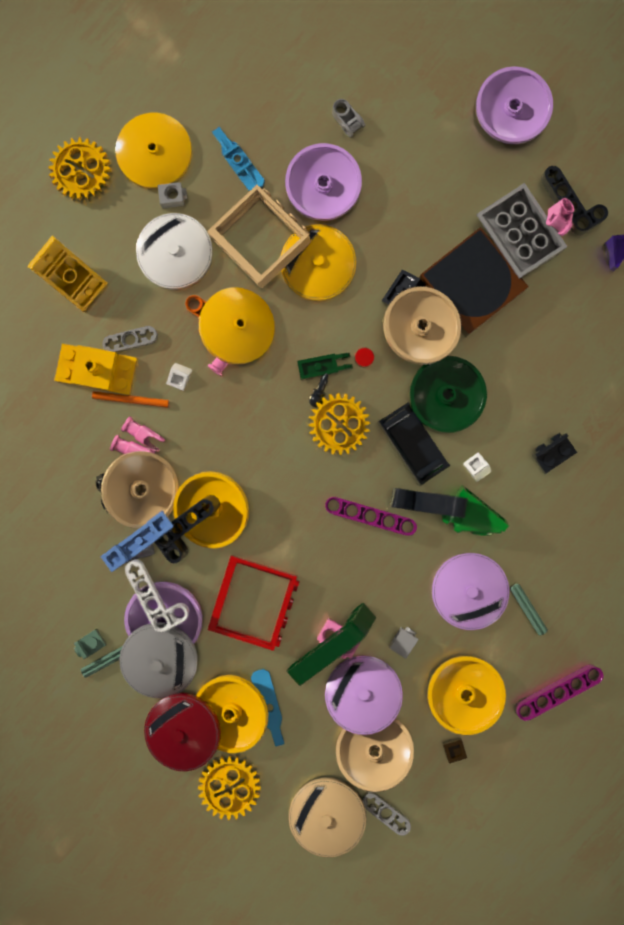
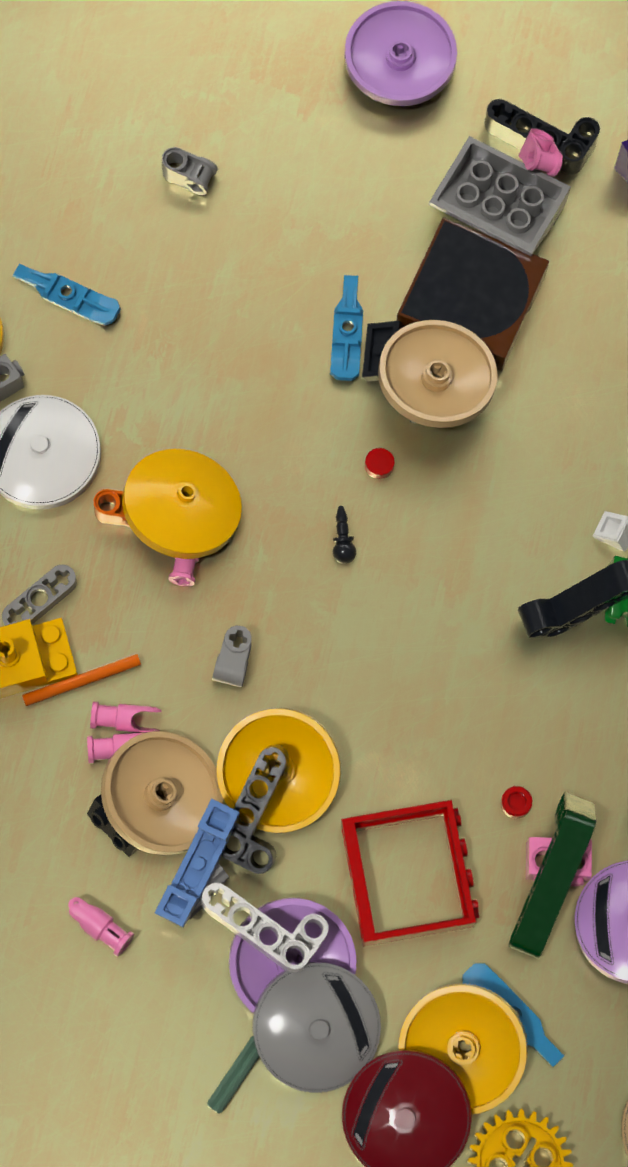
camera: 30 degrees left, 15 degrees down
sand green bracket [74,629,107,659] -> none
white slope [166,363,192,391] -> none
tan window [207,185,311,289] -> none
yellow dish [281,224,356,301] -> none
lavender dish [285,143,362,221] -> none
dark green hinge [297,352,353,380] -> none
yellow gear [308,393,370,455] -> none
magenta beam [325,497,417,536] -> none
black piece [377,402,450,486] -> none
dark green dish [409,356,487,433] -> none
none -> bright pink piece [68,897,135,957]
none -> light grey piece [212,625,252,688]
none -> dark azure piece [330,275,363,381]
none -> red tile [501,786,532,819]

